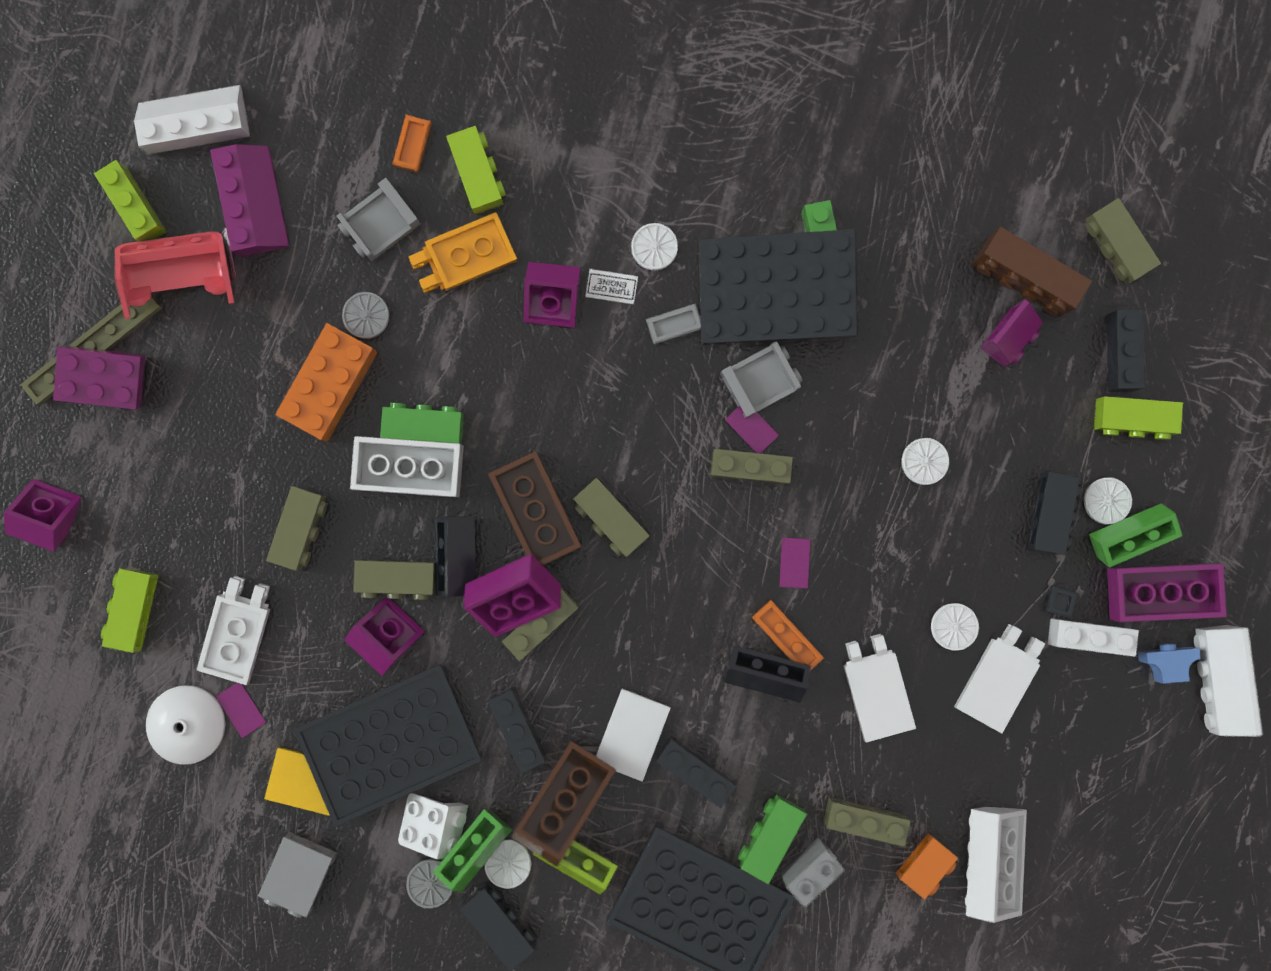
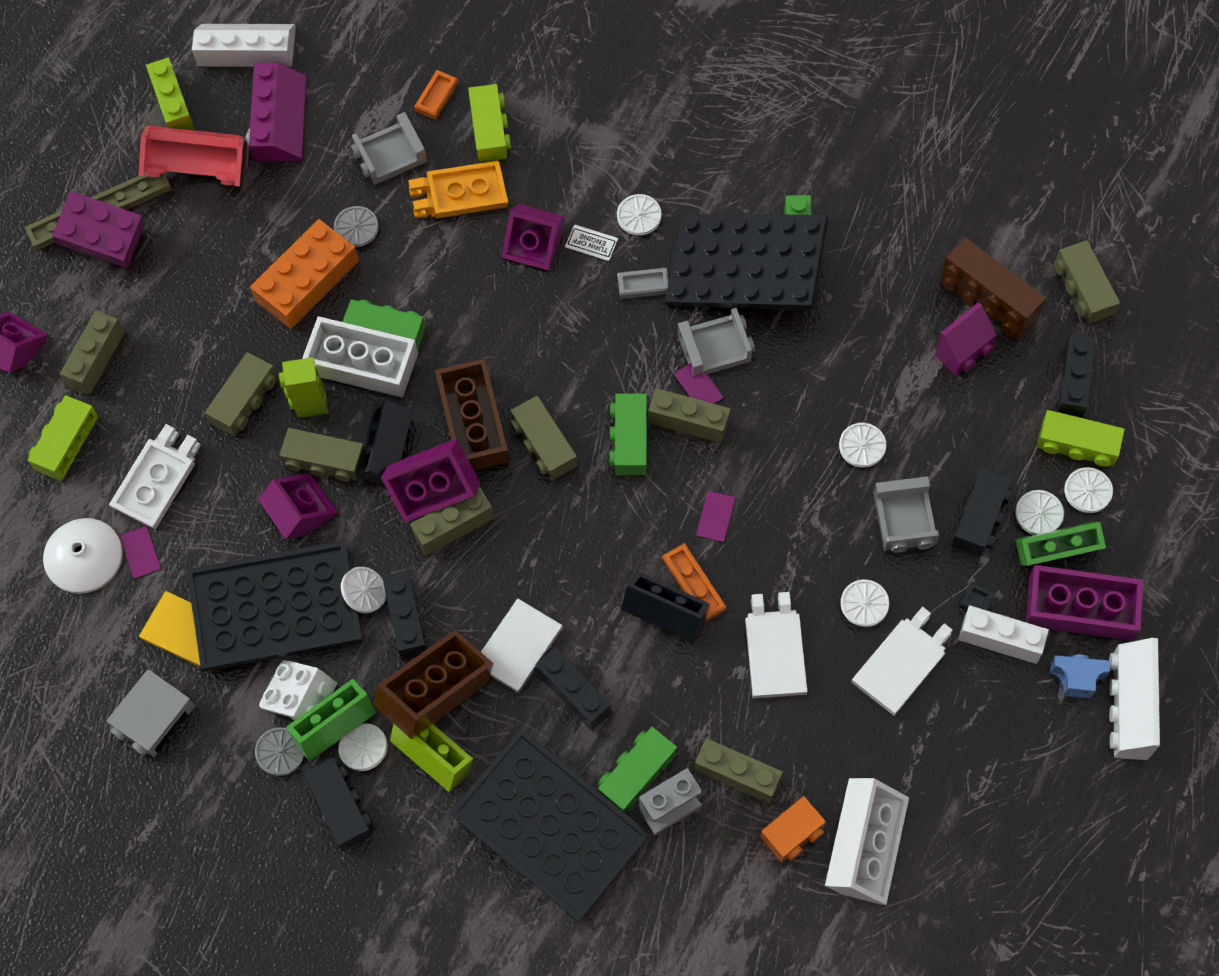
camera: 15 degrees right, 20 degrees down
none -> olive brick [60,310,125,396]
none -> lime brick [279,357,328,418]
none -> white wheel [341,567,386,613]
none -> bright green brick [610,394,647,475]
none -> light grey panel [874,477,939,553]
none -> white wheel [1064,467,1113,513]

